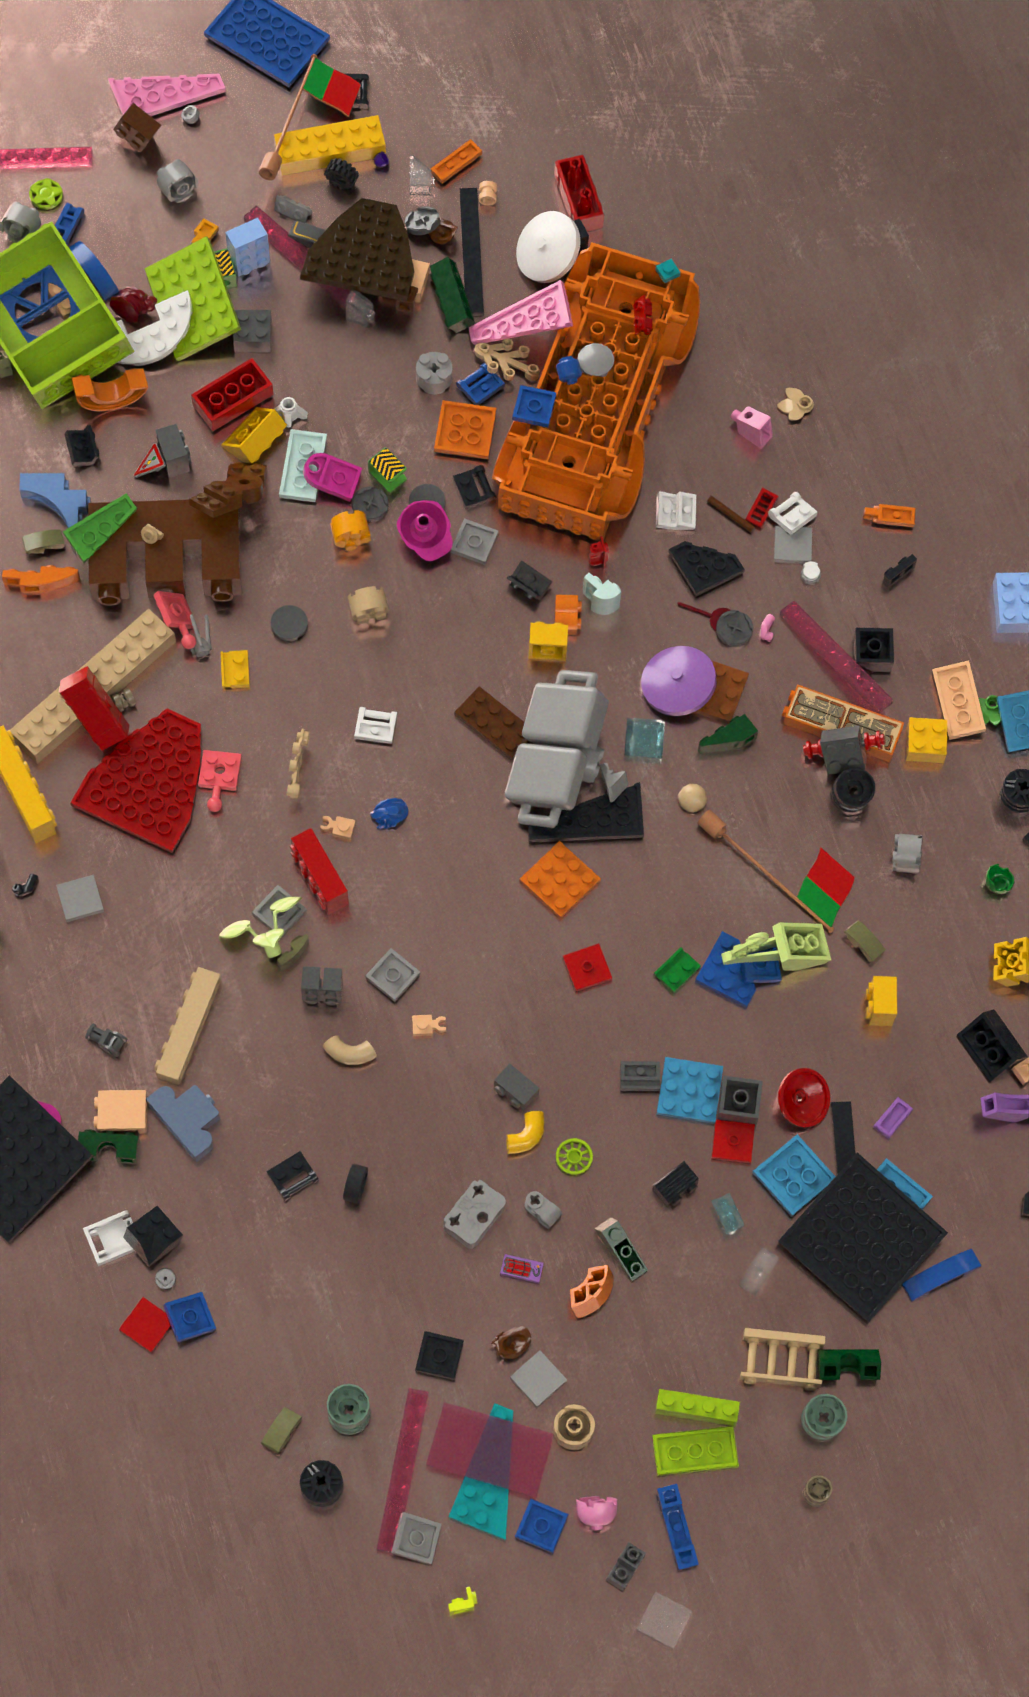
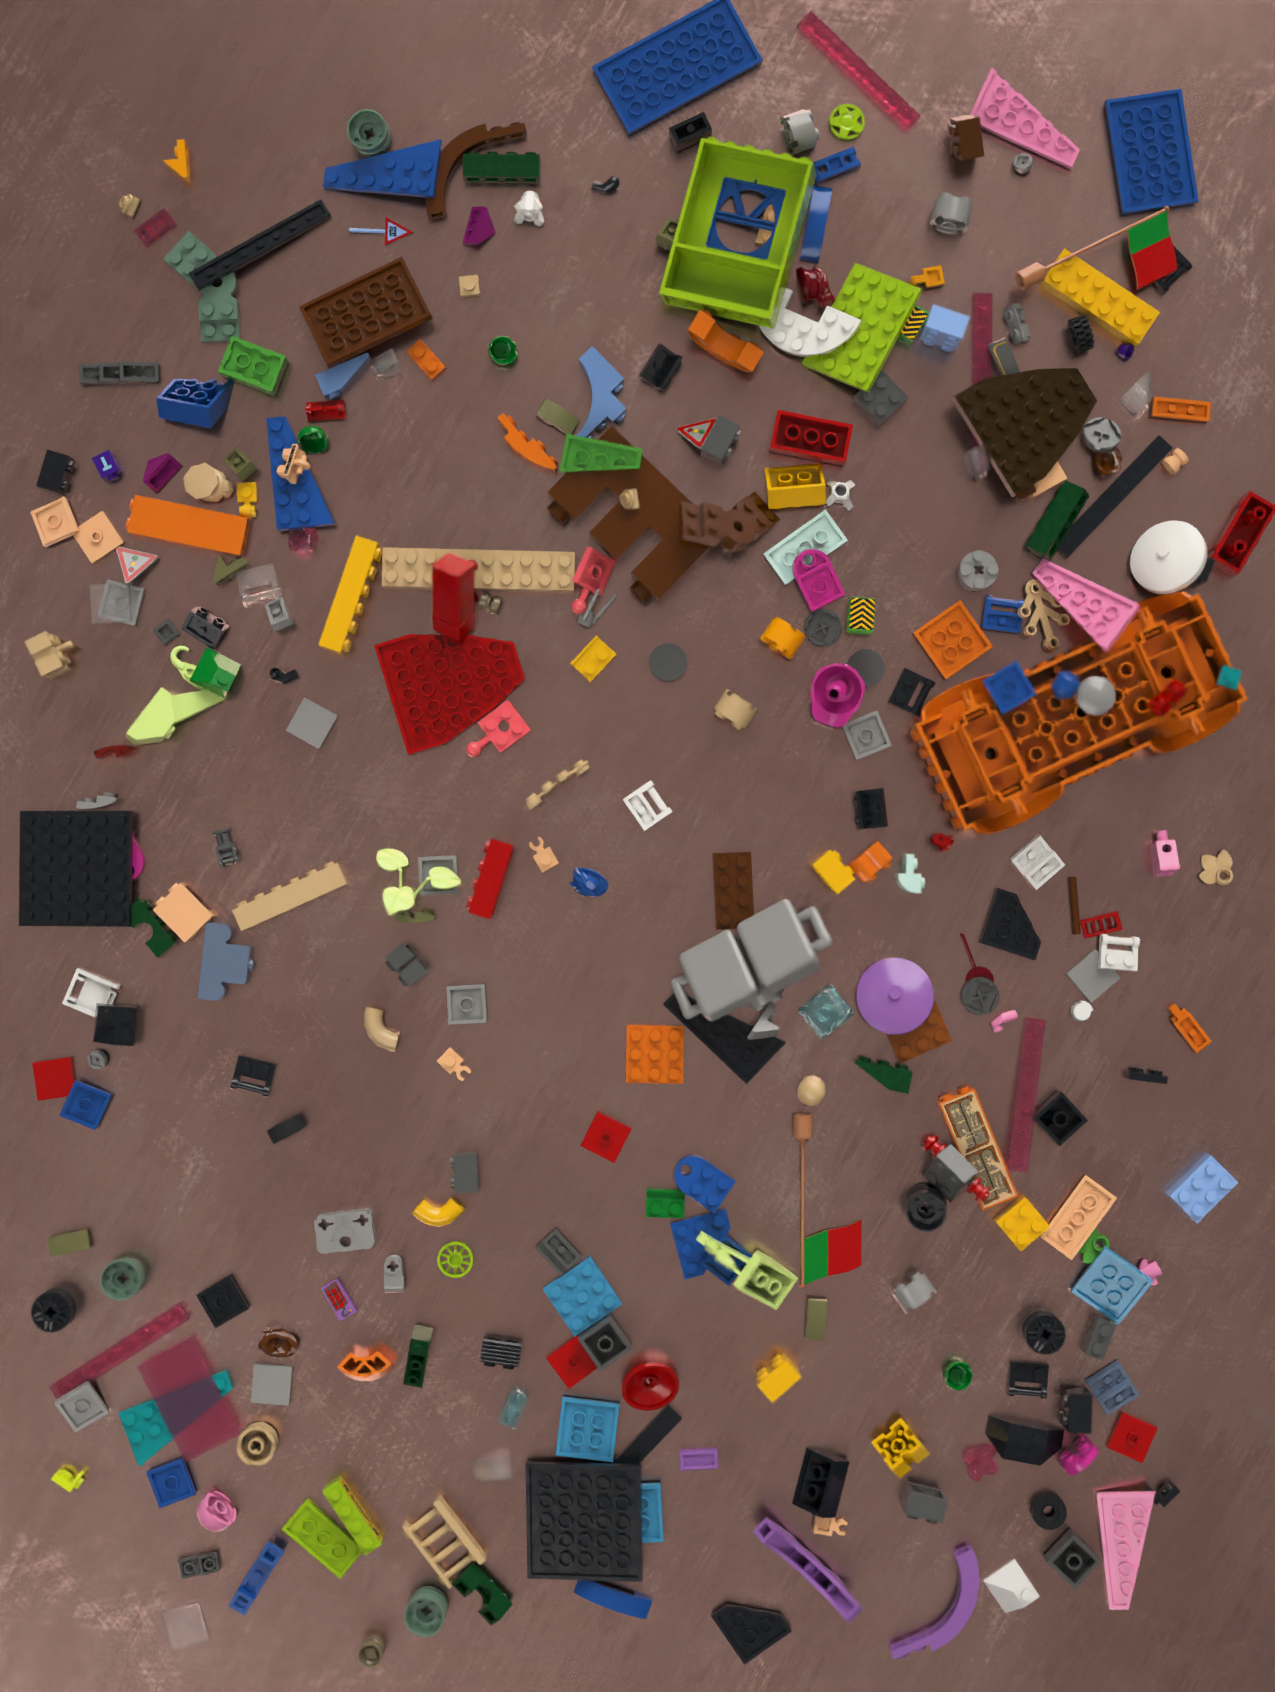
camera: 50 degrees right, 20 degrees up
none -> blue plate [674,1156,736,1214]

